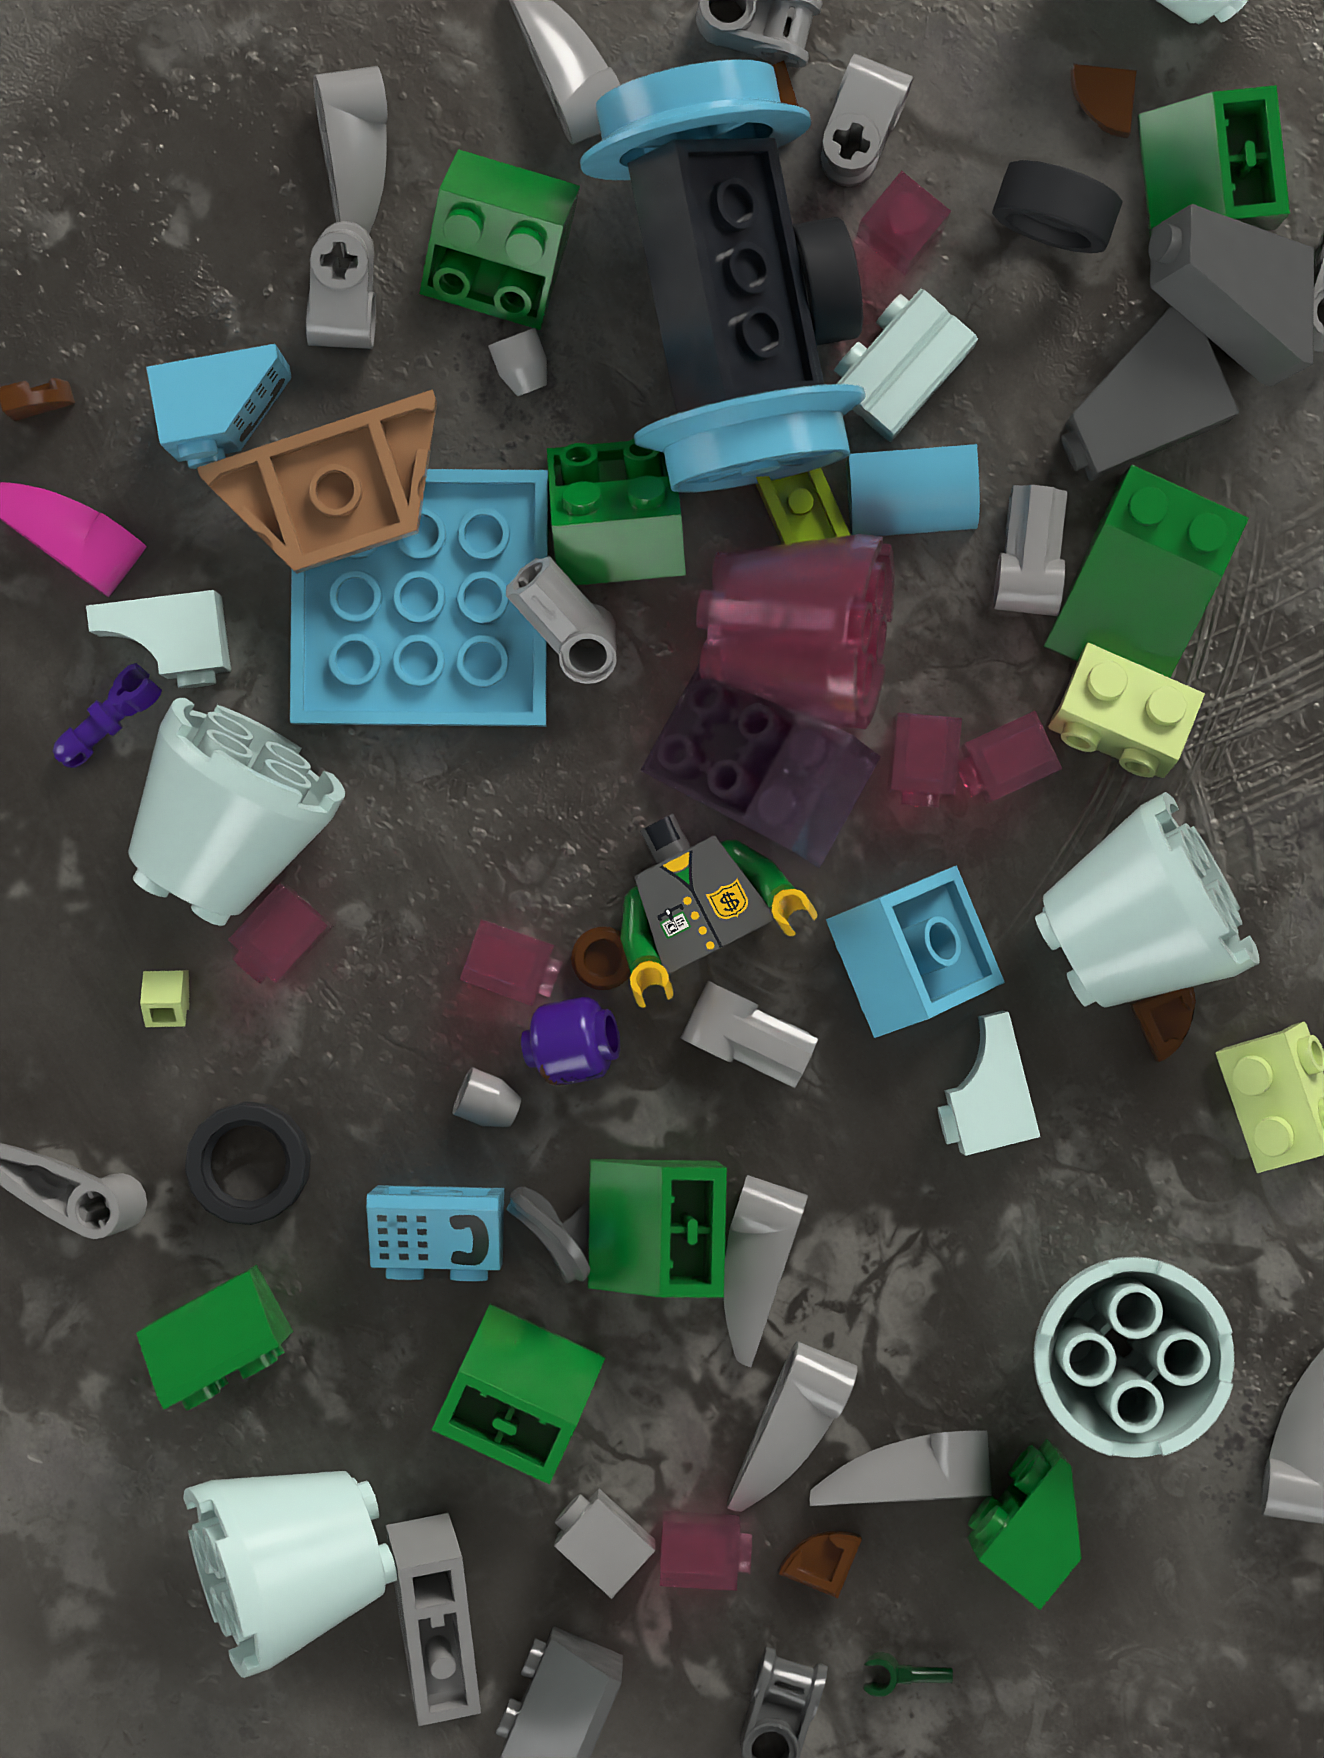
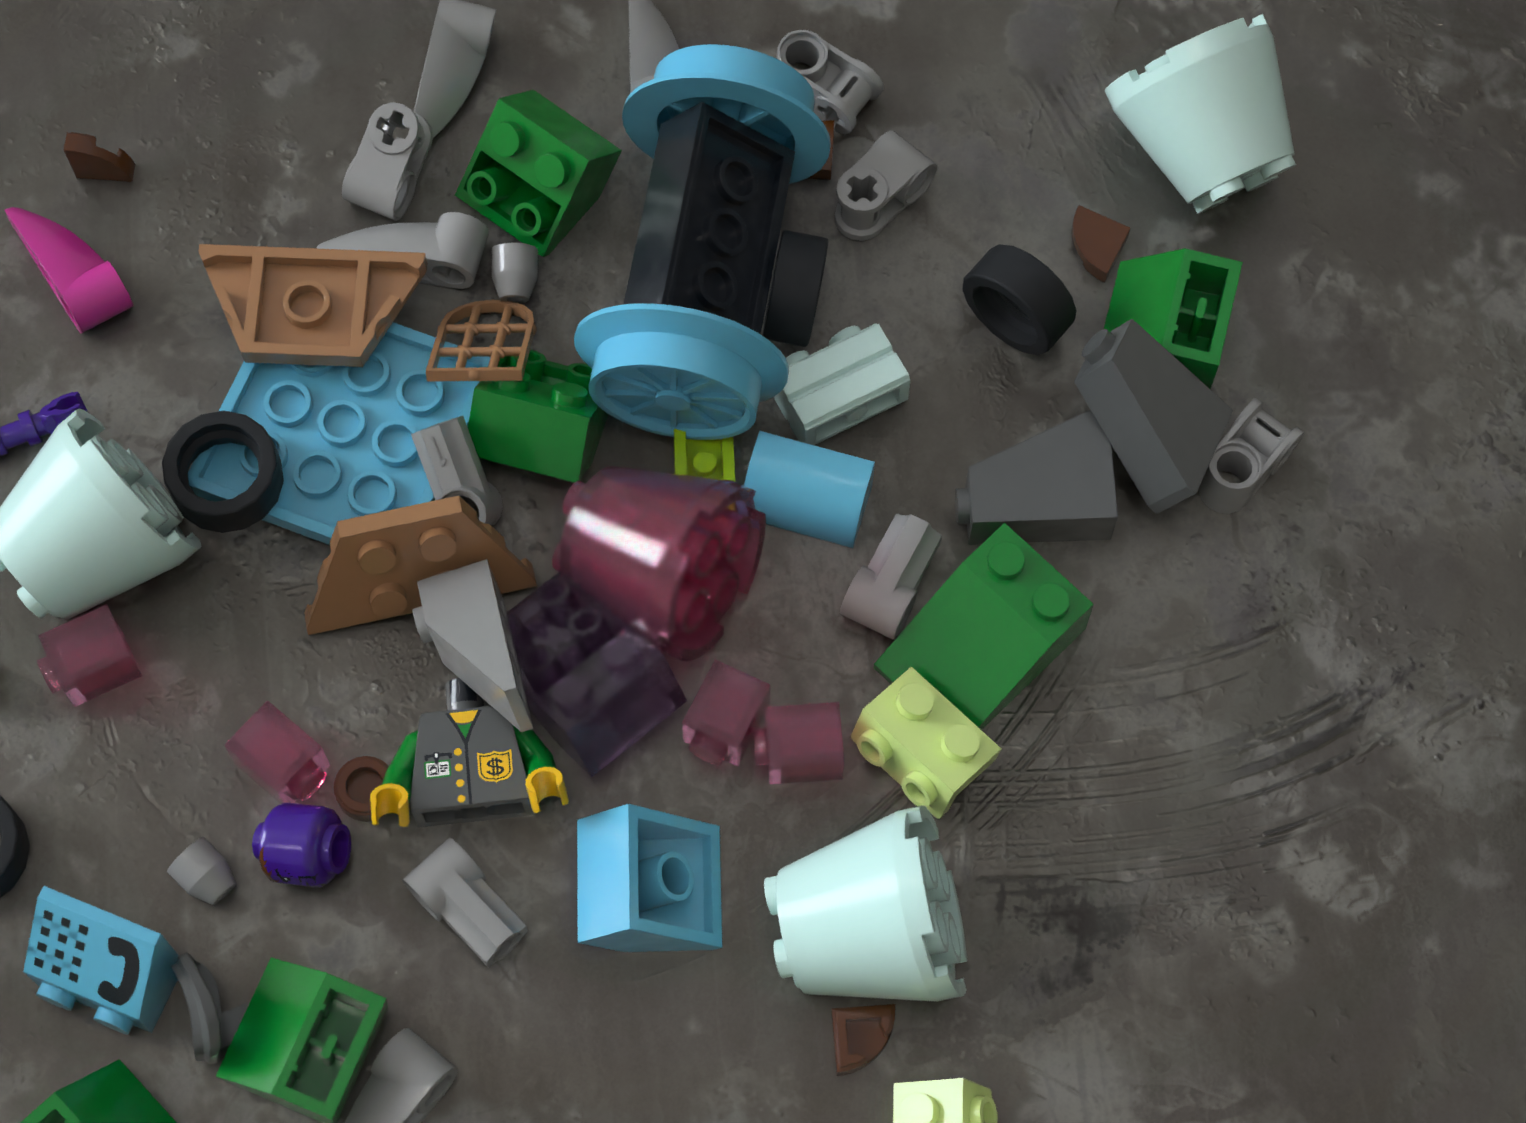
camera: 20 degrees right, 20 degrees down
light aqua arch [86,590,231,688] -> none
medium azure slope [146,344,292,469] -> none
clear pink brick [856,170,951,275] -> none
light aqua arch [937,1010,1040,1156] -> none
none -> black tyre [162,411,284,533]
none -> medium nougat wing [304,495,537,635]
none -> light grey piece [316,212,489,289]
none -> light grey slope [412,559,534,732]
none -> medium nougat window [426,300,537,382]

